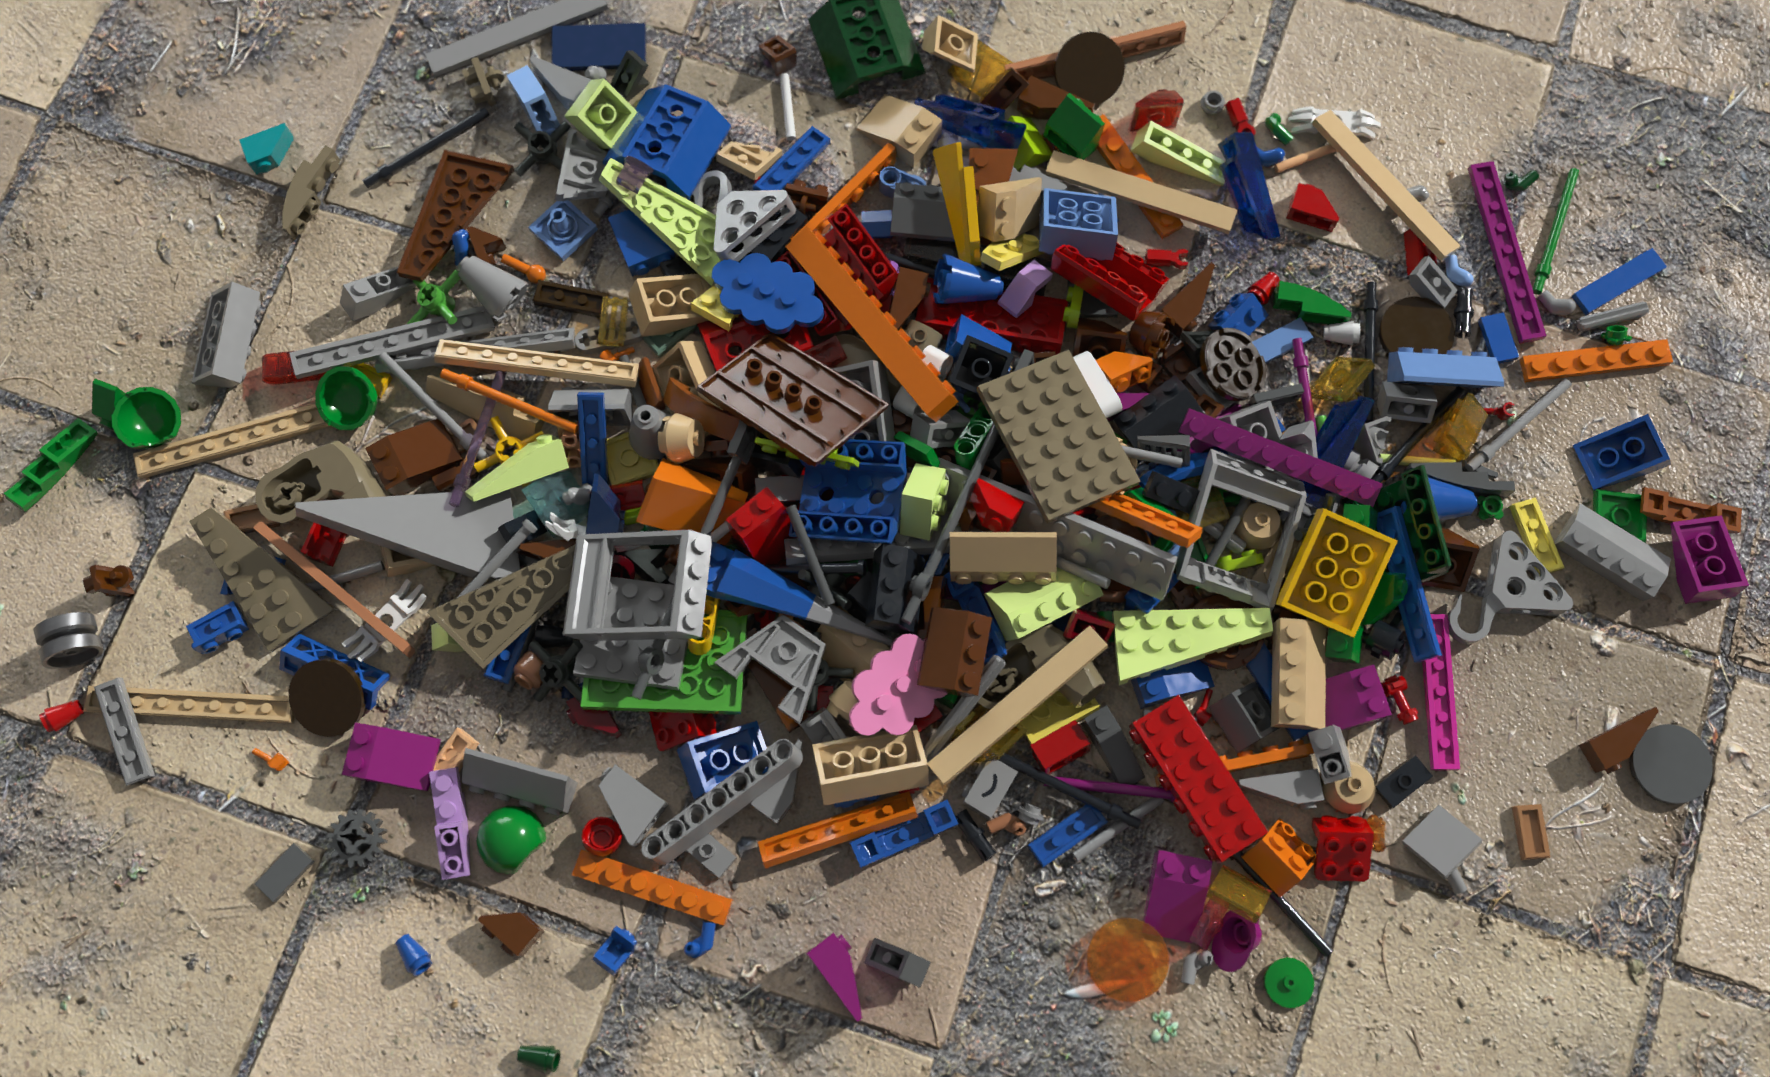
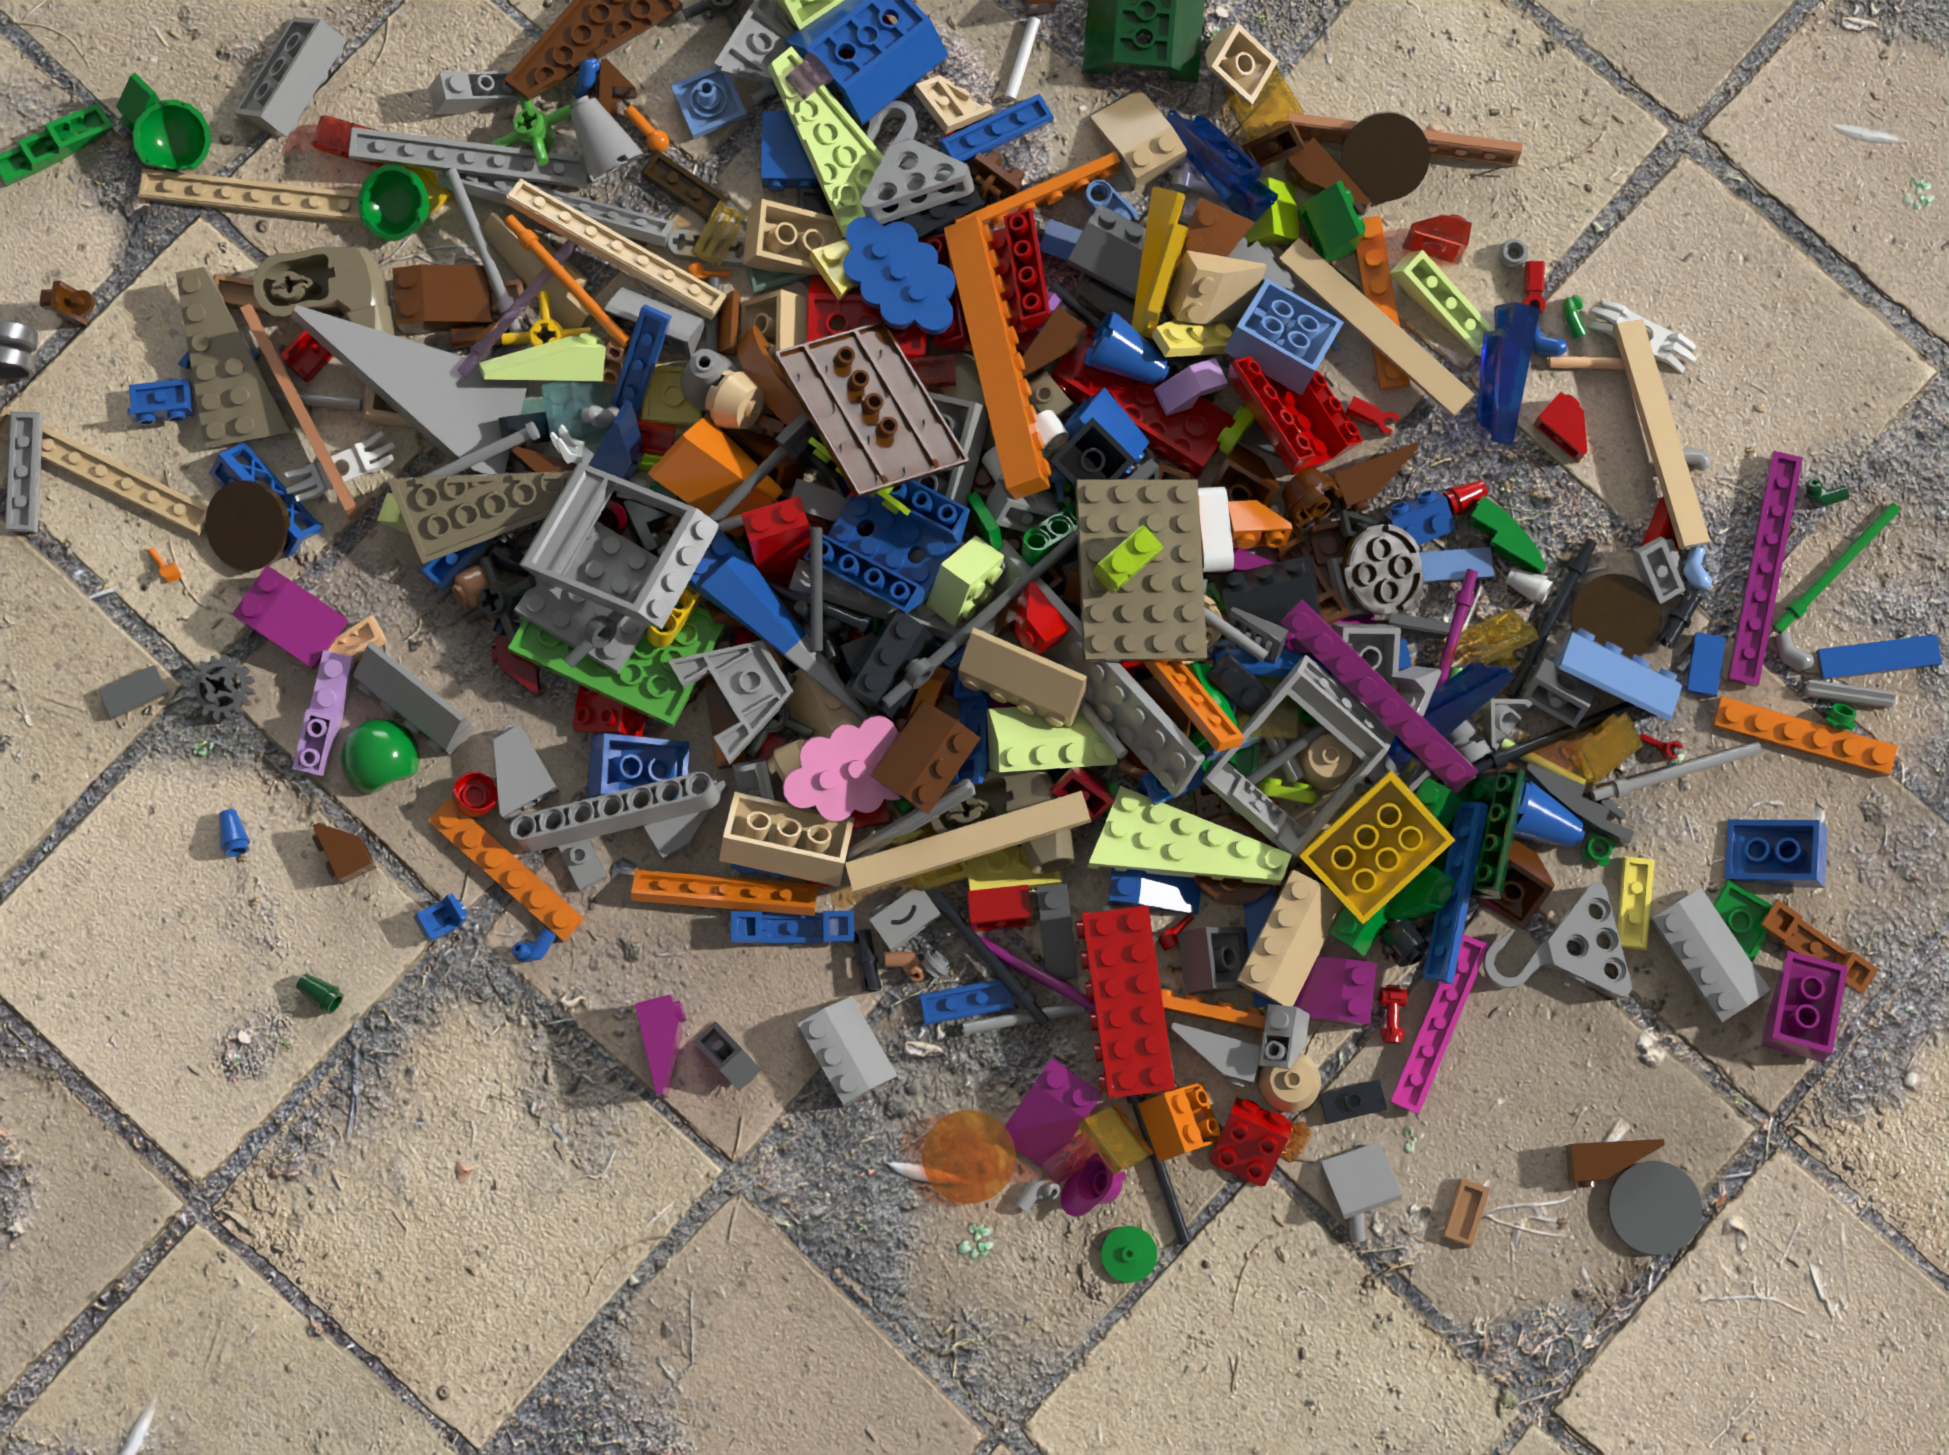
camera: 20 degrees right, 5 degrees up
none -> light grey slope [797,996,898,1107]
none -> lime brick [1092,525,1164,594]

